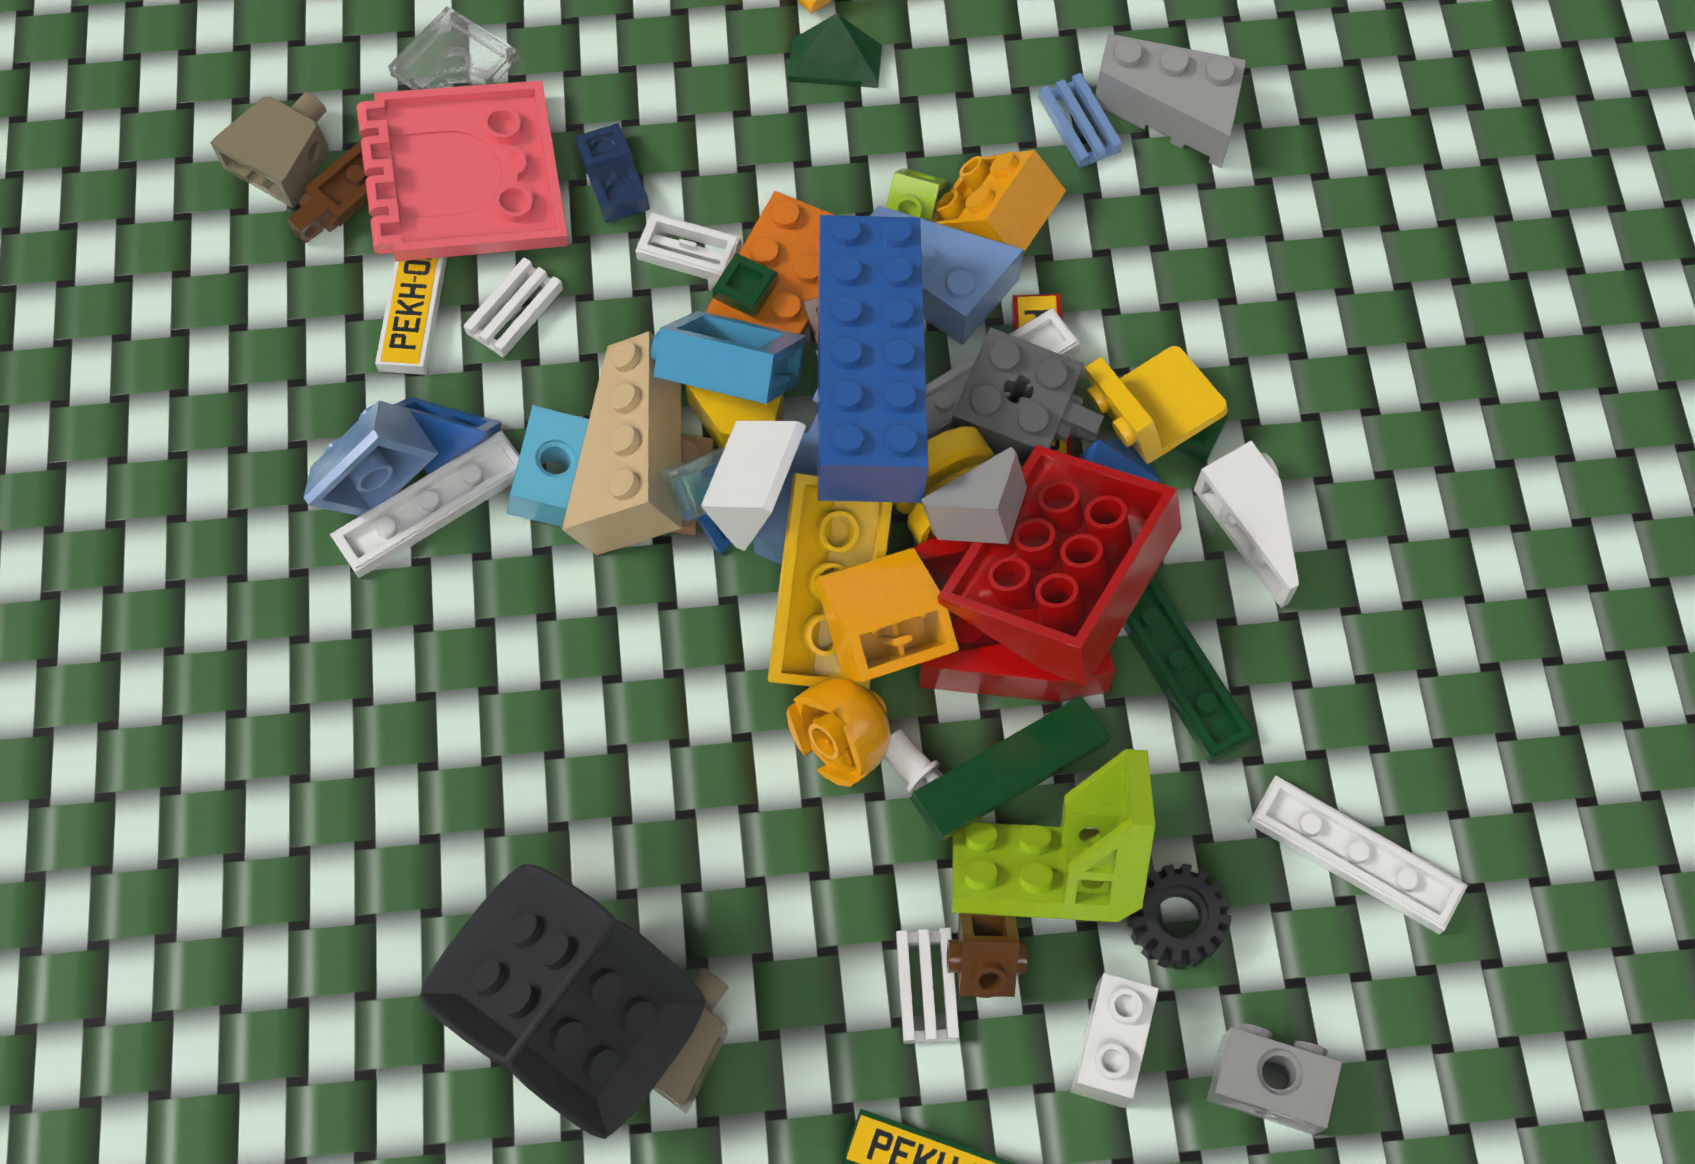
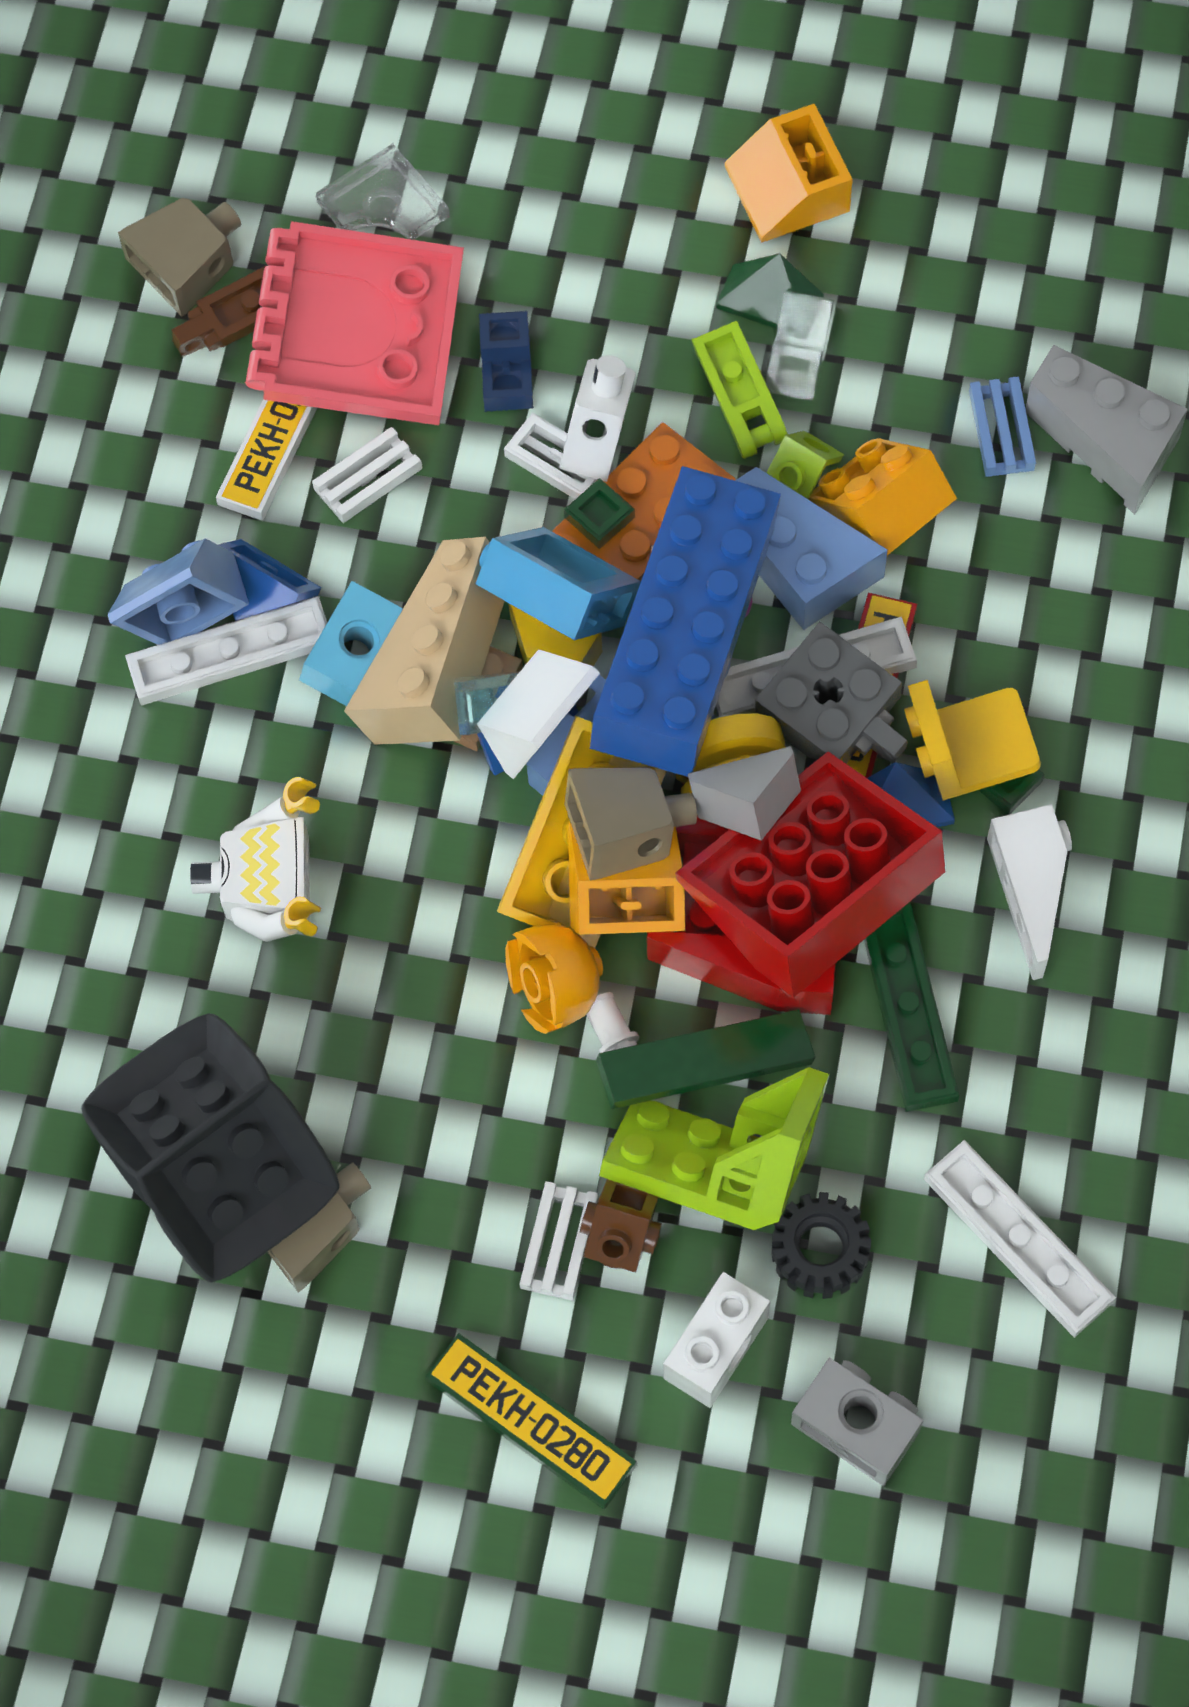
camera: 20 degrees right, 0 degrees up
none -> white torso [190,777,321,942]
none -> white torso [559,355,636,482]
none -> dark tan torso [564,768,697,880]
none -> lime plate [692,321,788,459]
none -> clear slope [766,291,834,401]

